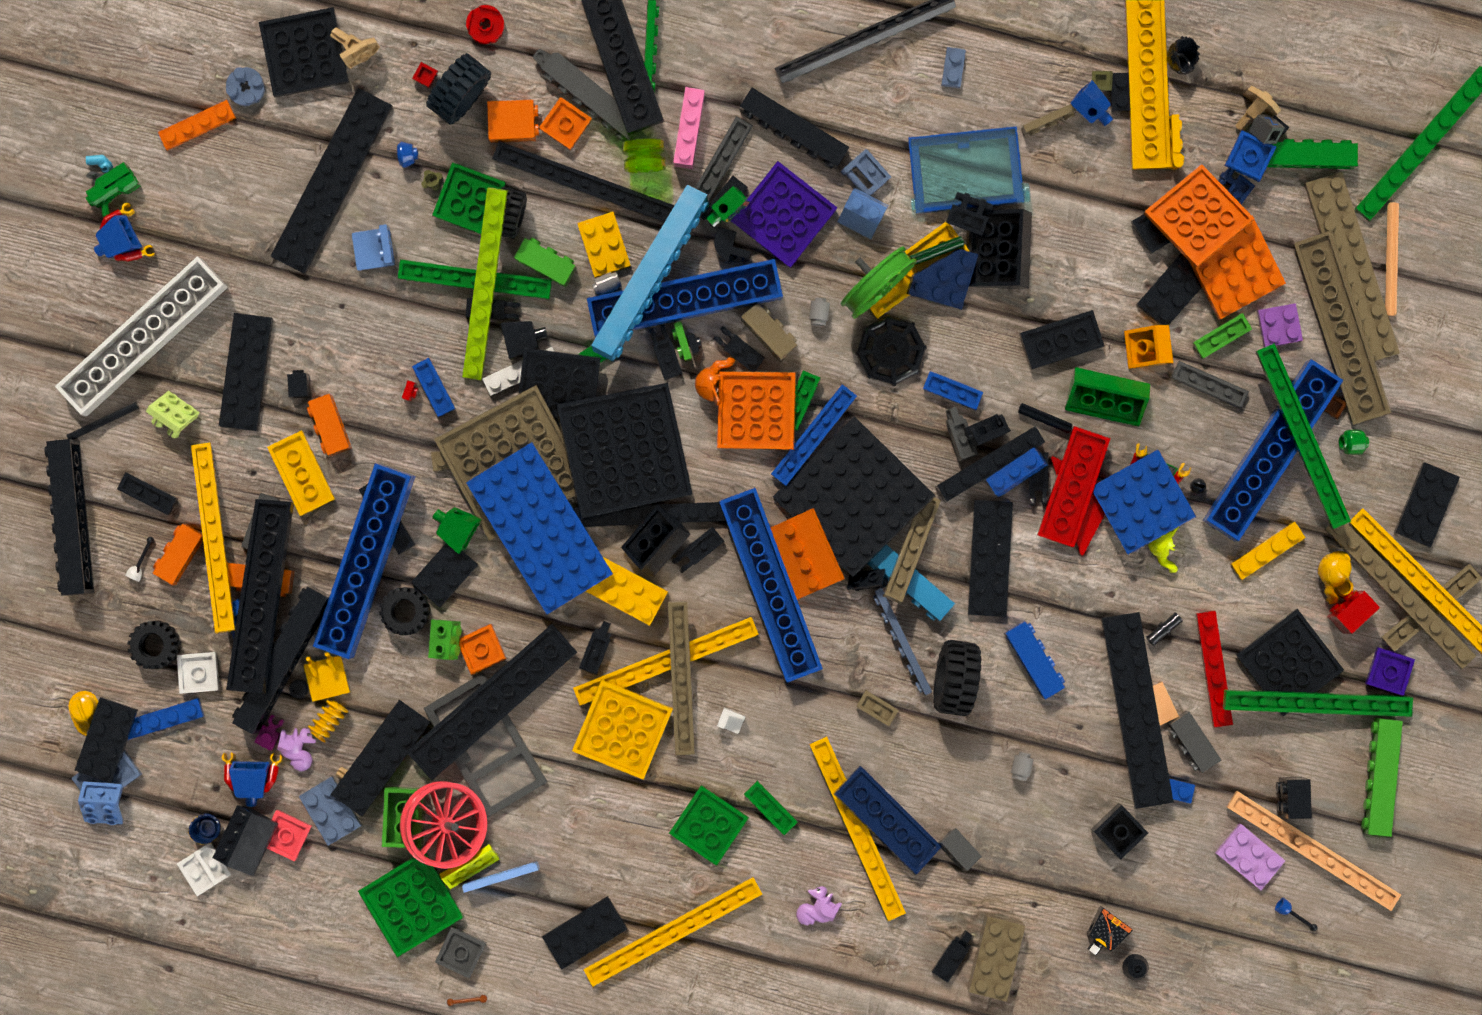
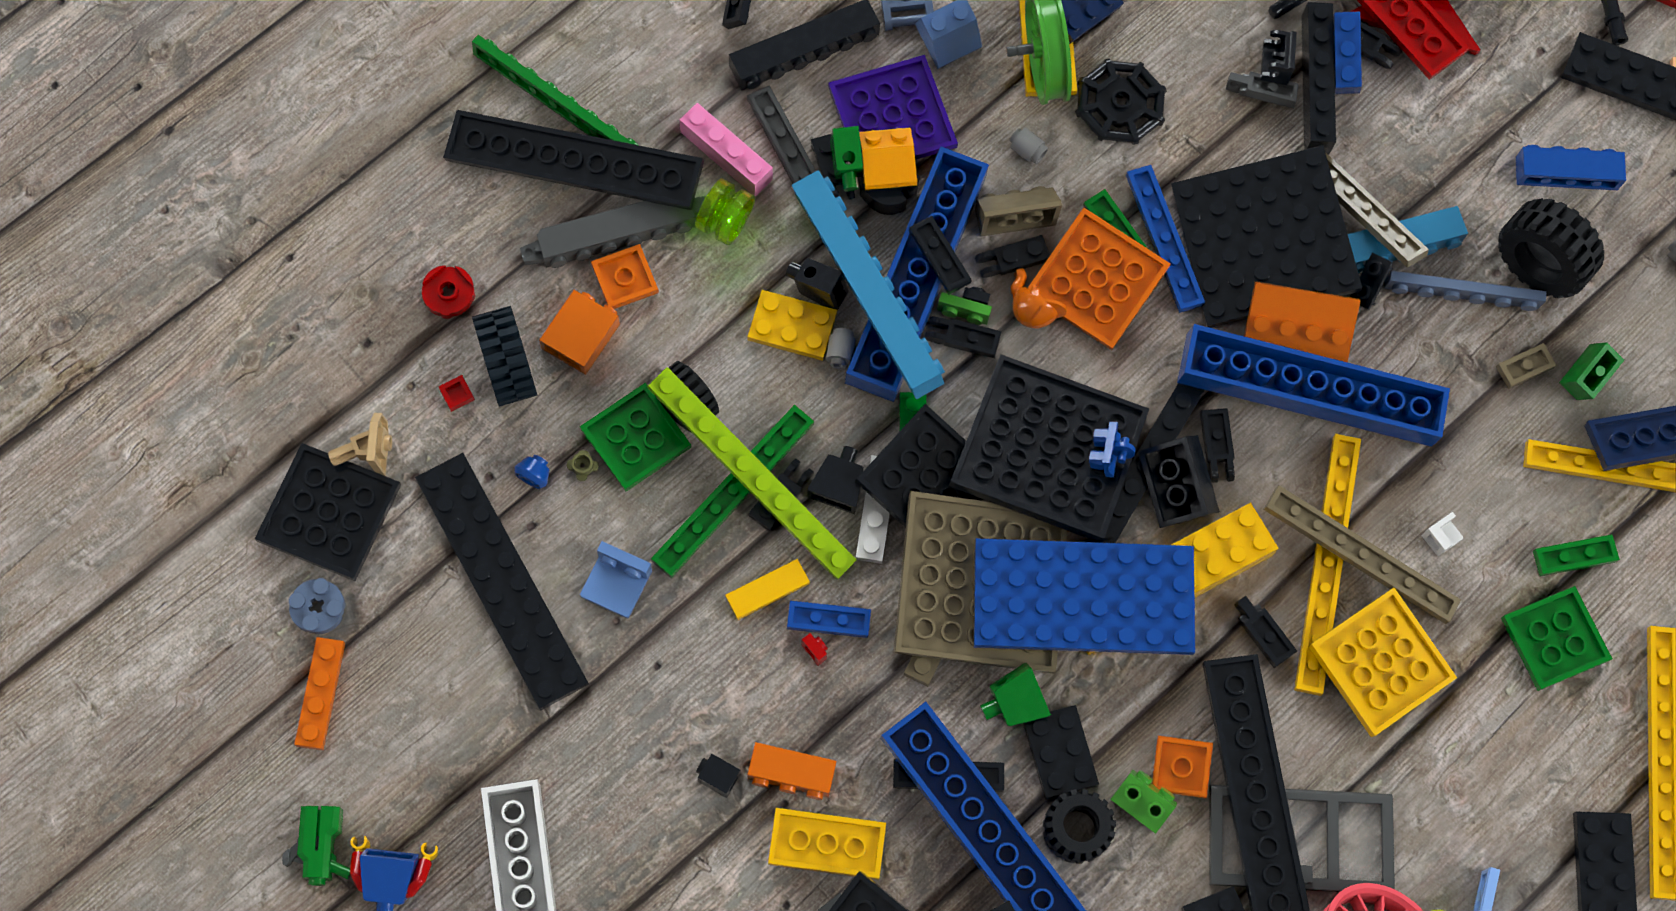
camera: 60 degrees left, 15 degrees down
medium azure arm [86,155,113,173] -> none
black plate [218,313,273,432] -> none
black plate [492,141,675,223] -> none
bright green brick [514,237,576,288] -> none
blue plate [923,371,983,410] -> none
black plate [967,500,1013,617] -> none
none -> yellow tile [725,559,810,620]
none -> black torso [786,258,849,311]
none -> light orange slope [859,128,917,190]
none -> black tile [909,216,972,295]
none -> blue hips [1089,422,1136,477]
none -> green brick [1559,342,1624,400]

